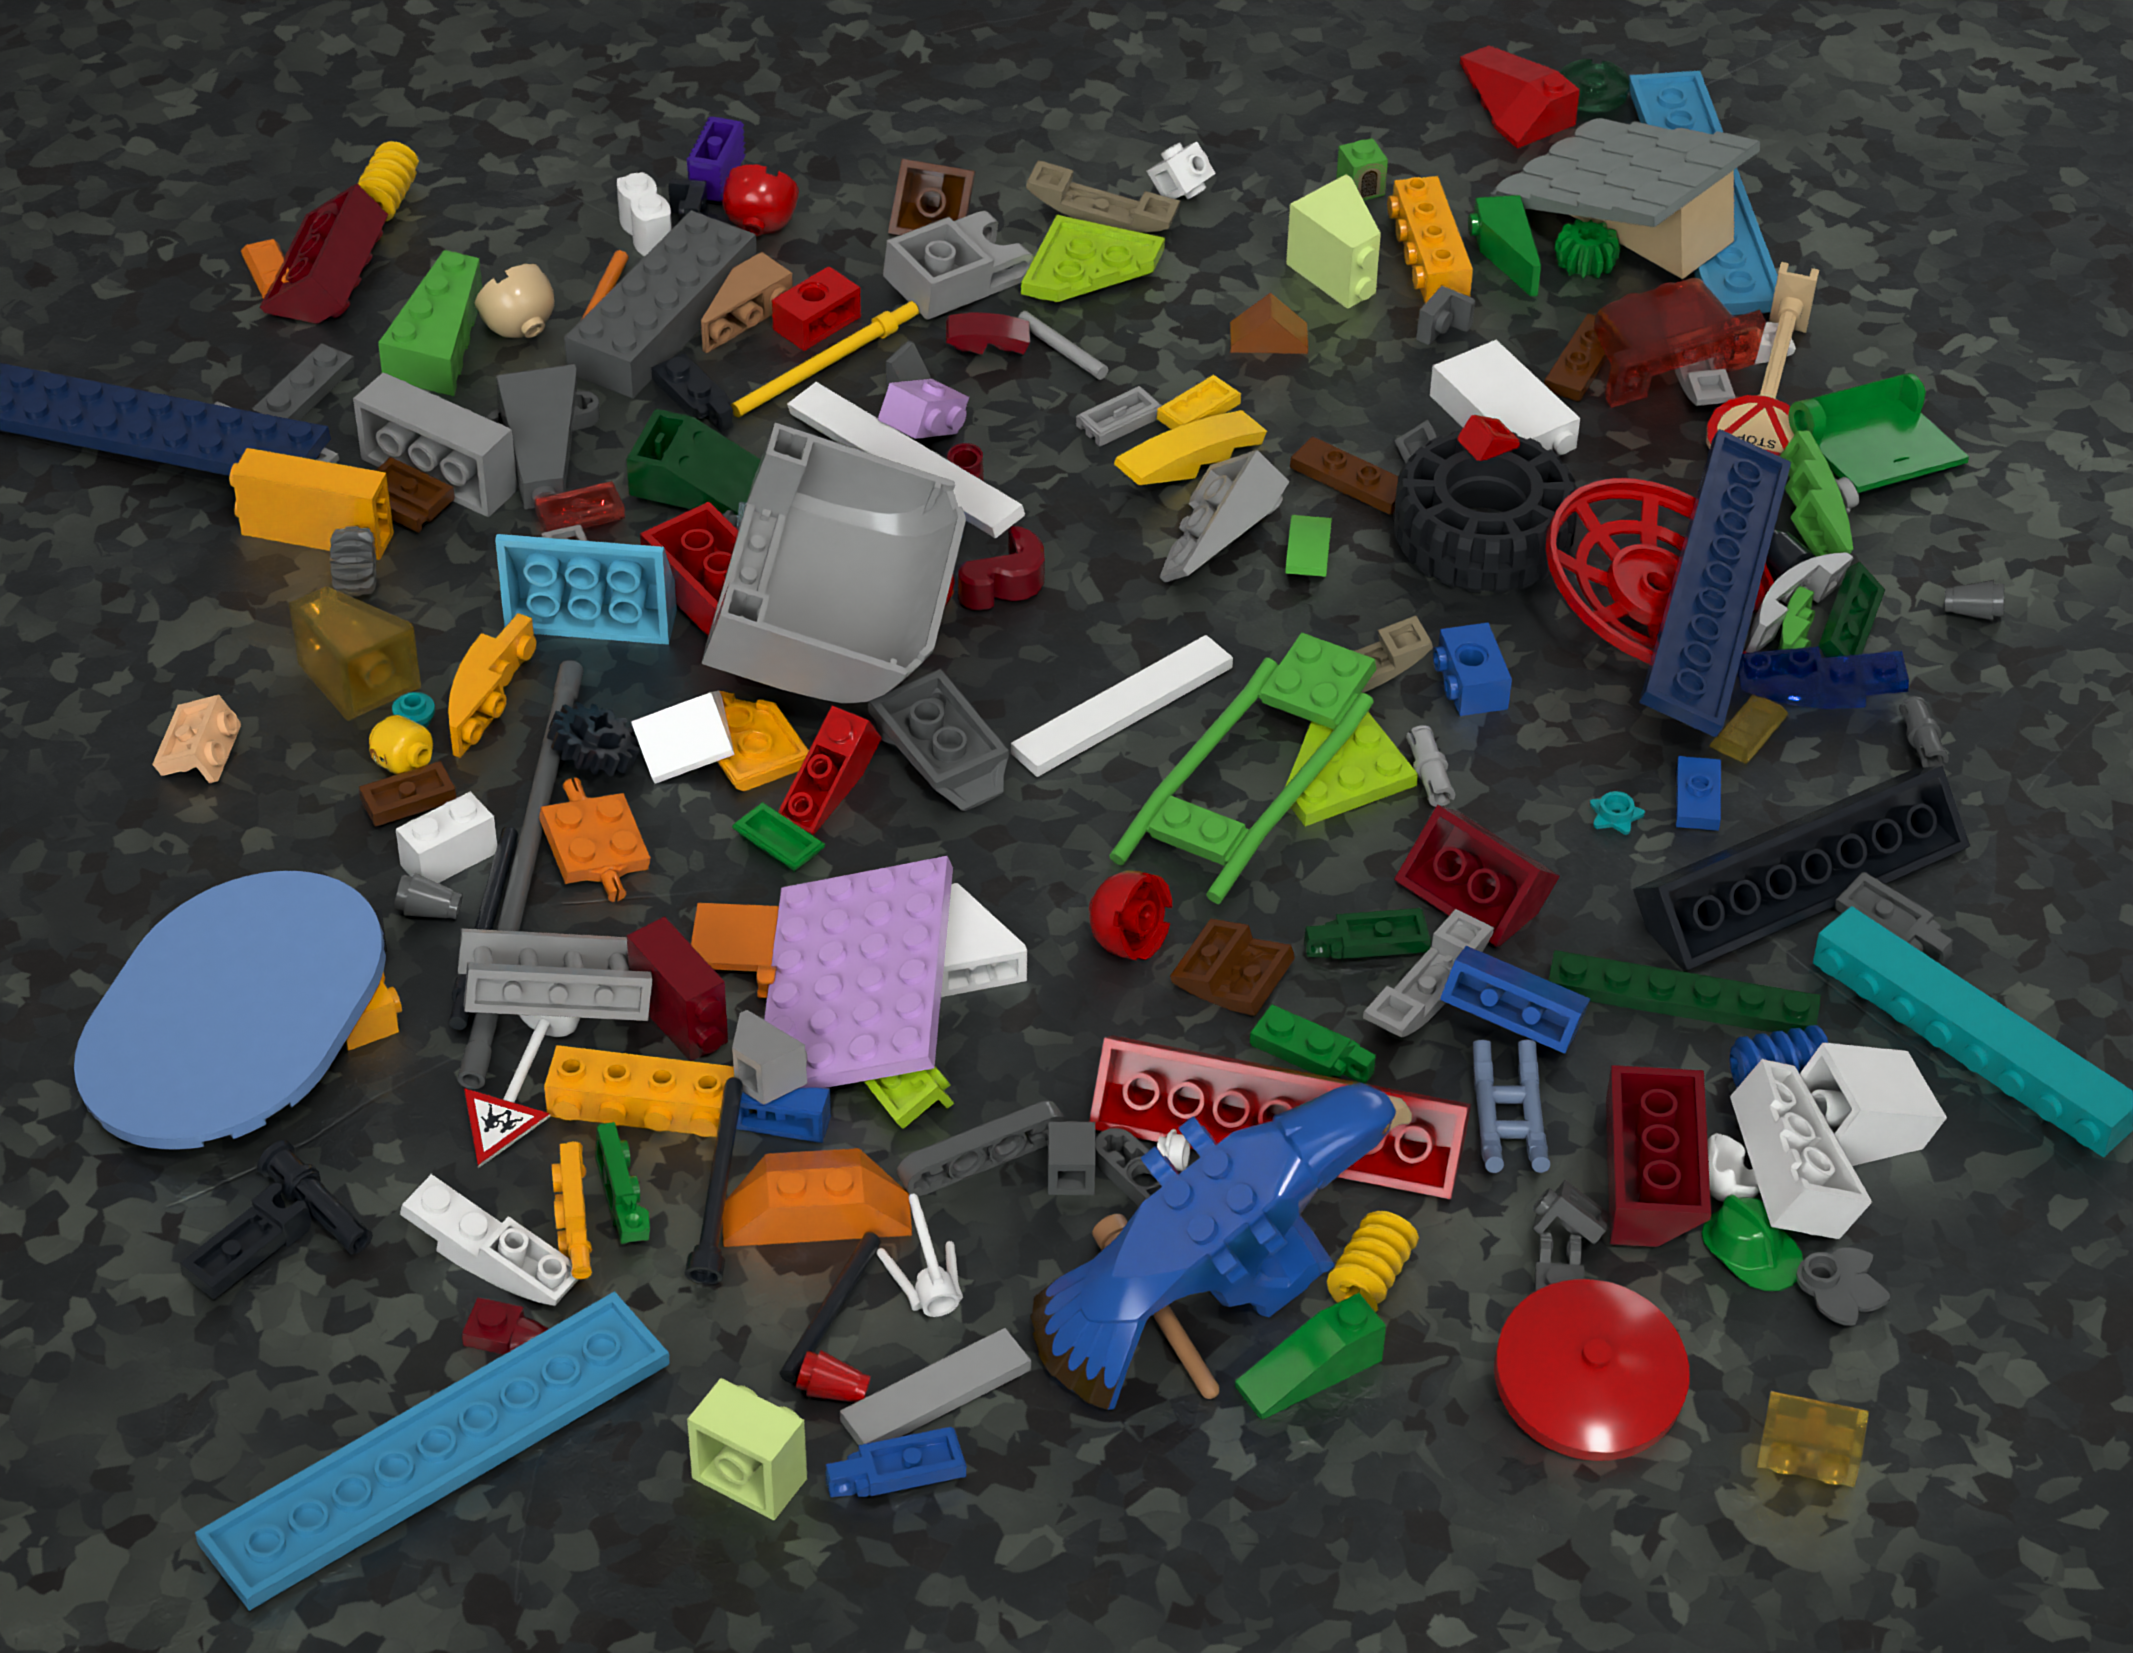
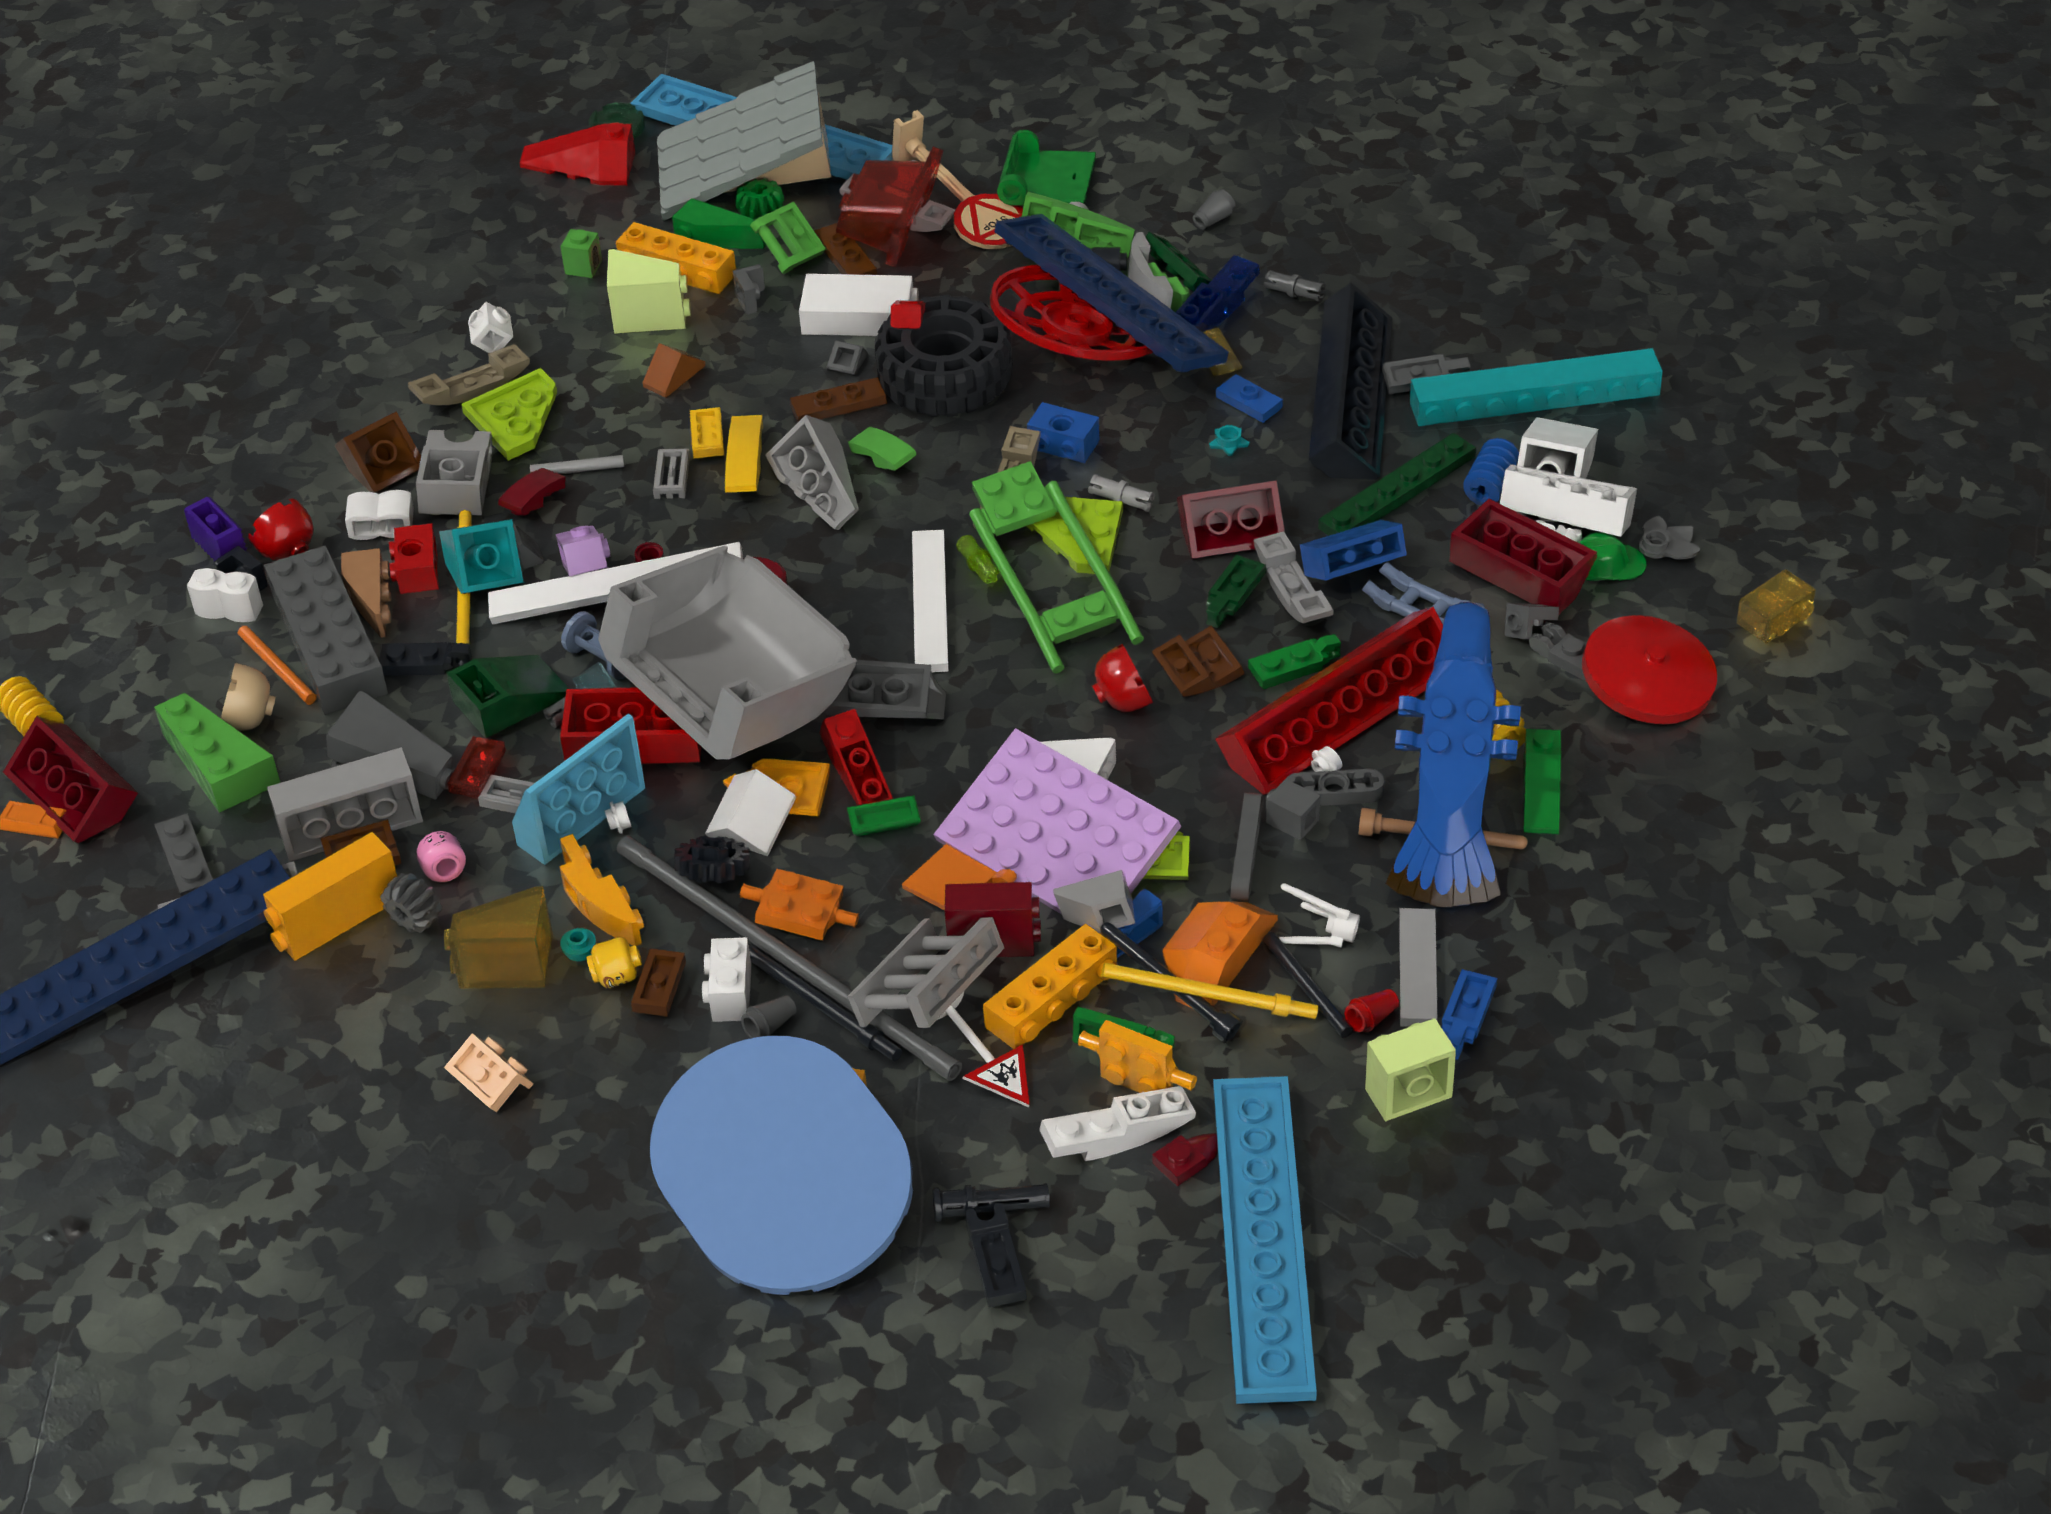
camera: 50 degrees left, 0 degrees up
none -> white brick [345,490,414,540]
none -> bright pink head [417,831,466,883]
none -> teal slope [439,519,524,594]
none -> white plate [604,801,632,834]
none -> bright green plate [750,202,826,274]
none -> clear neon green axle [956,535,999,584]
none -> yellow bar [1101,963,1318,1019]

